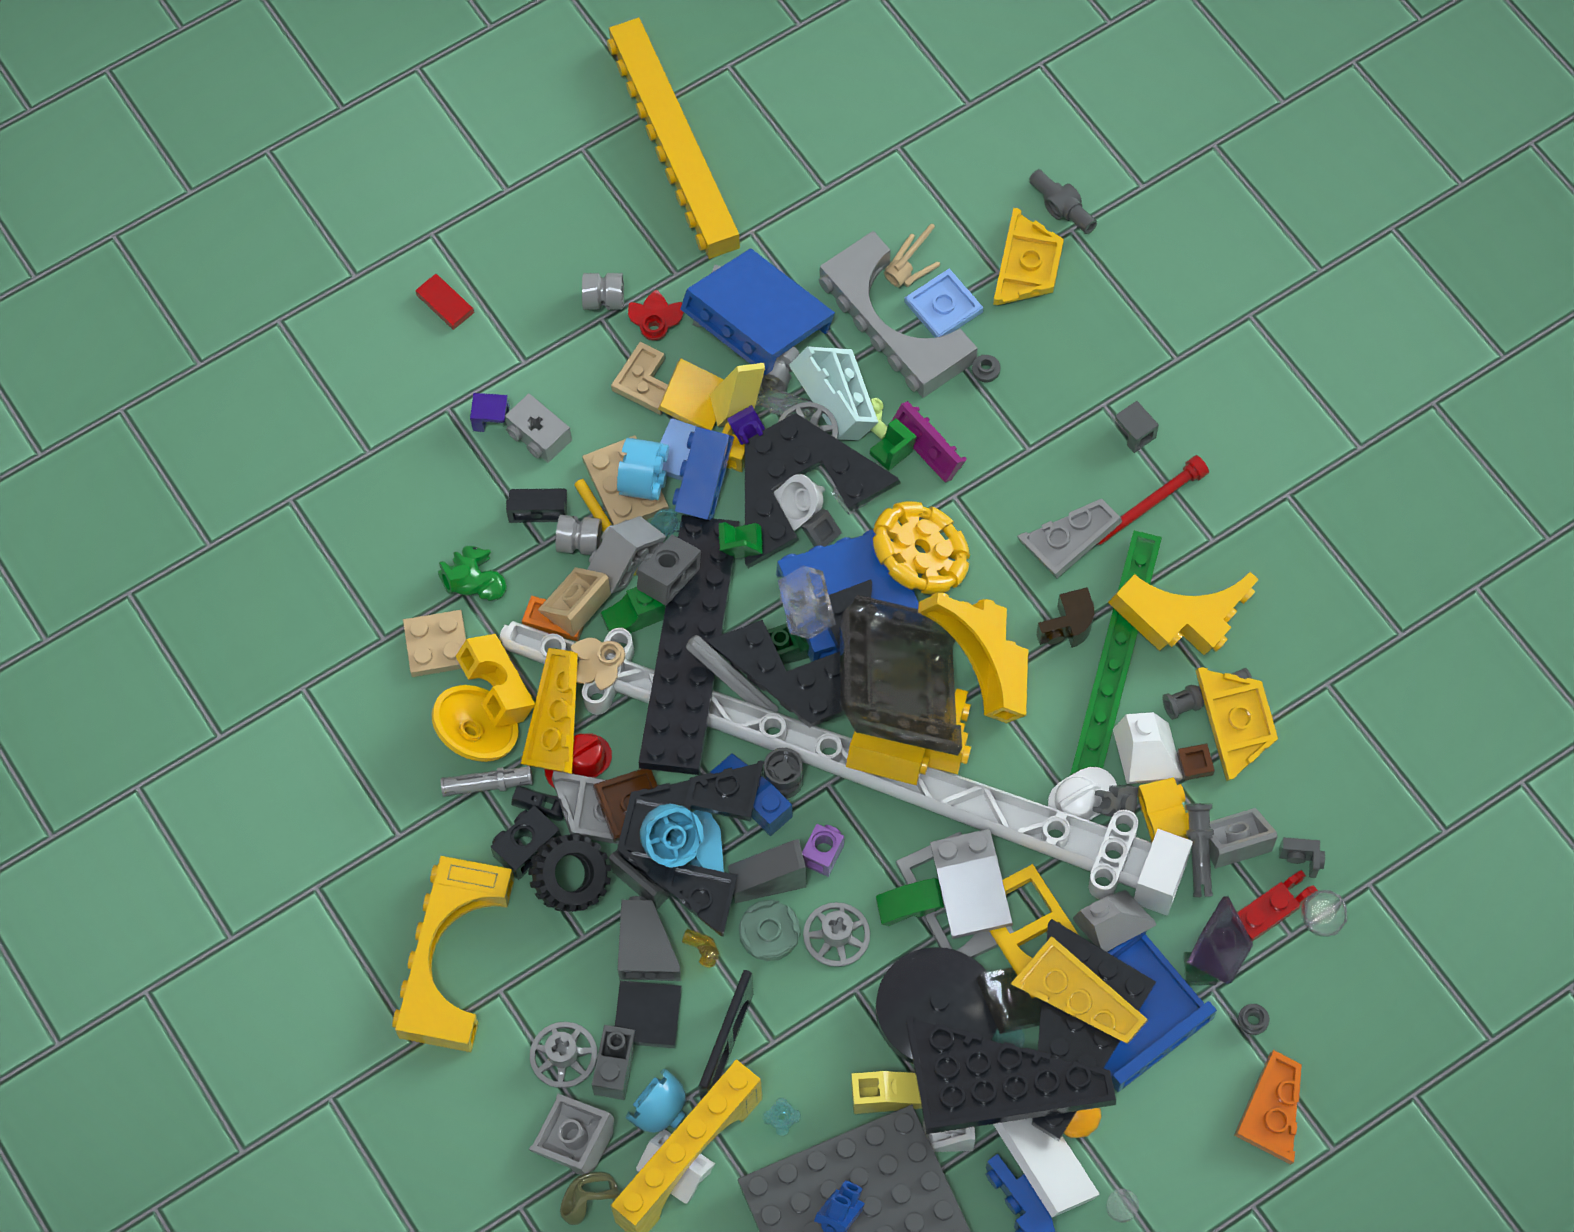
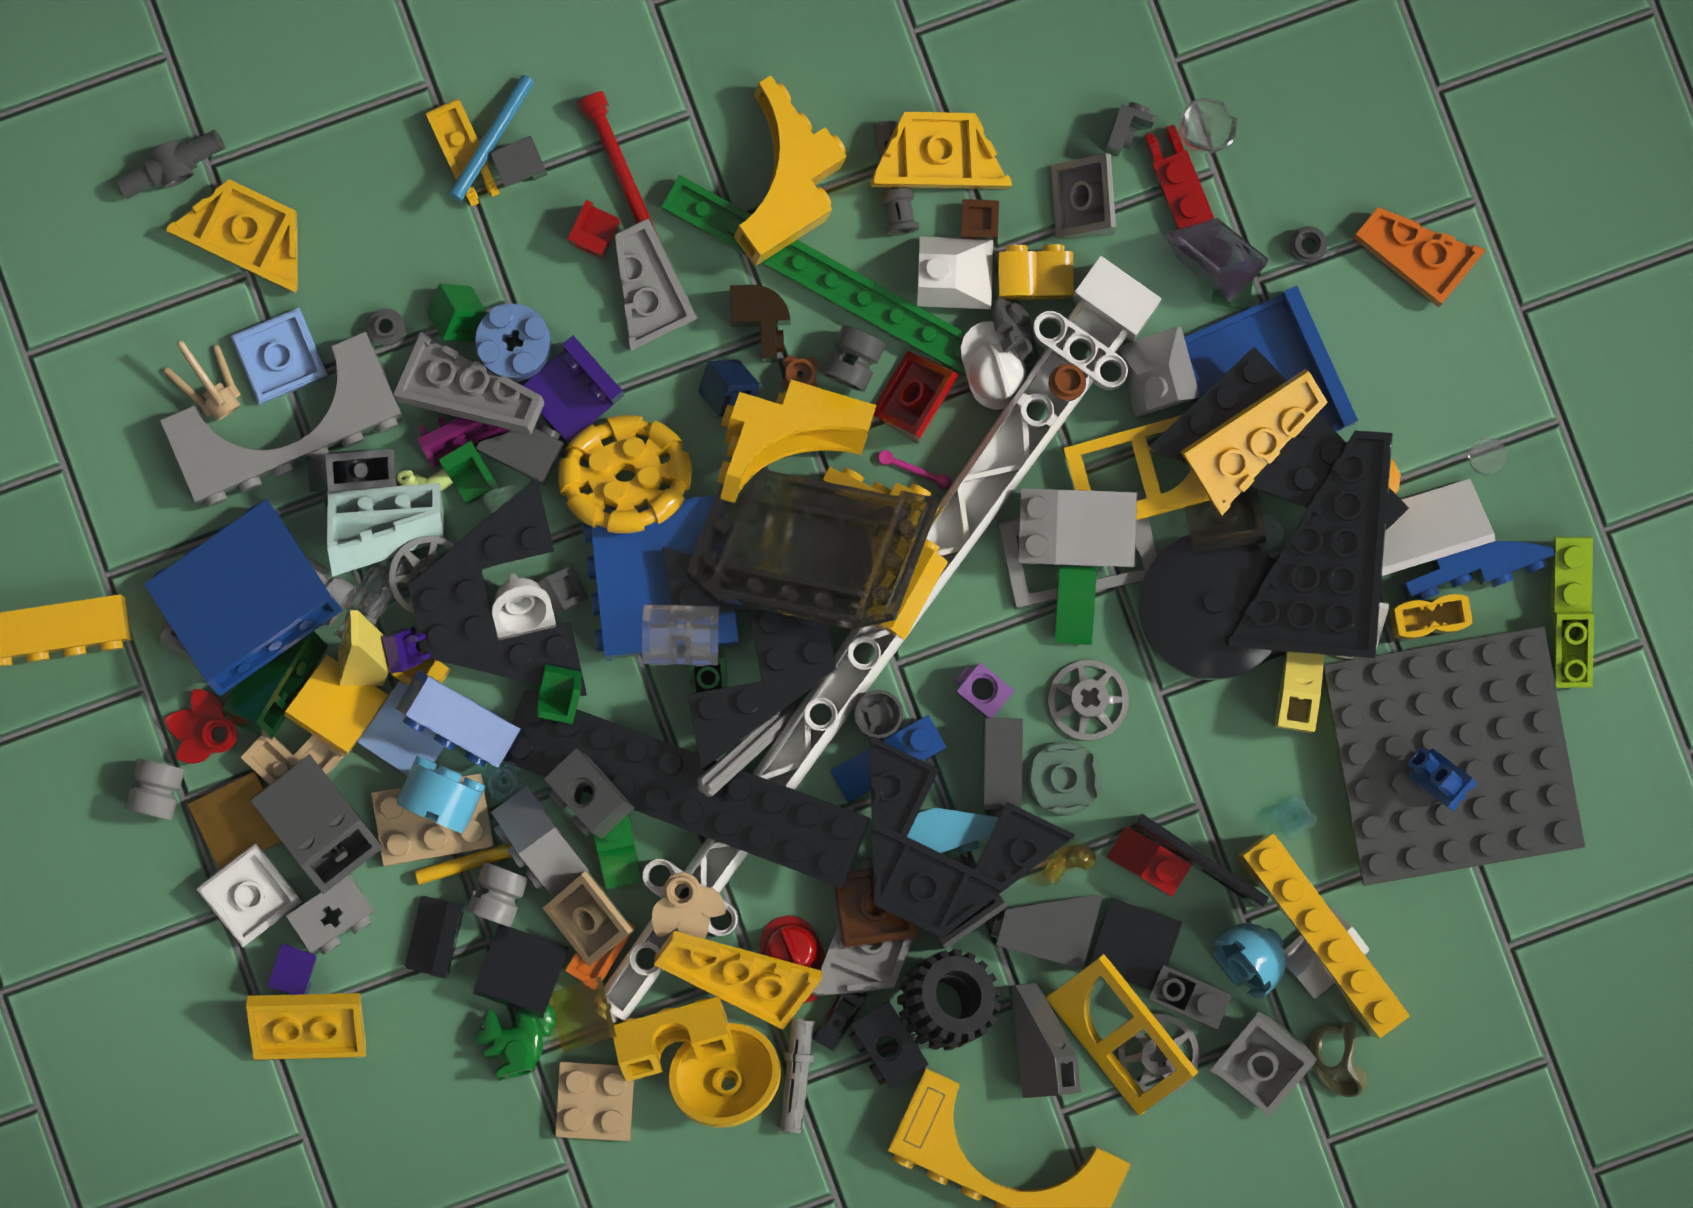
camera: 80 degrees left, 20 degrees up
red tile [415,274,474,330] -> none
medium azure cylinder [640,803,704,868] -> none
dark grey pin [1185,803,1214,897] -> none
none -> pearl gold tile [188,771,282,870]
none -> white tile [196,842,302,947]
none -> dark green slope [222,631,328,740]
none -> yellow plate [246,993,367,1060]
none -> dark grey slope [250,753,383,894]
none -> black brick [307,448,396,492]
none -> light grey wing [393,332,545,435]
none -> yellow hinge [425,98,500,207]
none -> green panel [428,284,488,342]
none -> dark azure bar [449,75,534,202]
none -> black tile [473,924,569,1019]
none -> medium blue brick [475,304,553,383]
none -> dark grey slope [476,424,565,485]
none -> dark purple bracket [523,335,625,443]
none -> clear yellow piece [550,977,617,1053]
none -> red panel [567,200,620,260]
none -> dark blue panel [698,360,760,417]
none -> dark orange plate [781,356,819,392]
none -> dark grey wheel [821,325,886,392]
none -> red slope [873,351,958,444]
none -> dark pink hinge [878,450,951,489]
none -> dark grey slope [1011,983,1081,1098]
none -> yellow window [1046,954,1198,1116]
none -> dark orange plate [1048,364,1086,401]
none -> red slope [1106,826,1192,897]
none -> yellow brick [1389,594,1473,640]

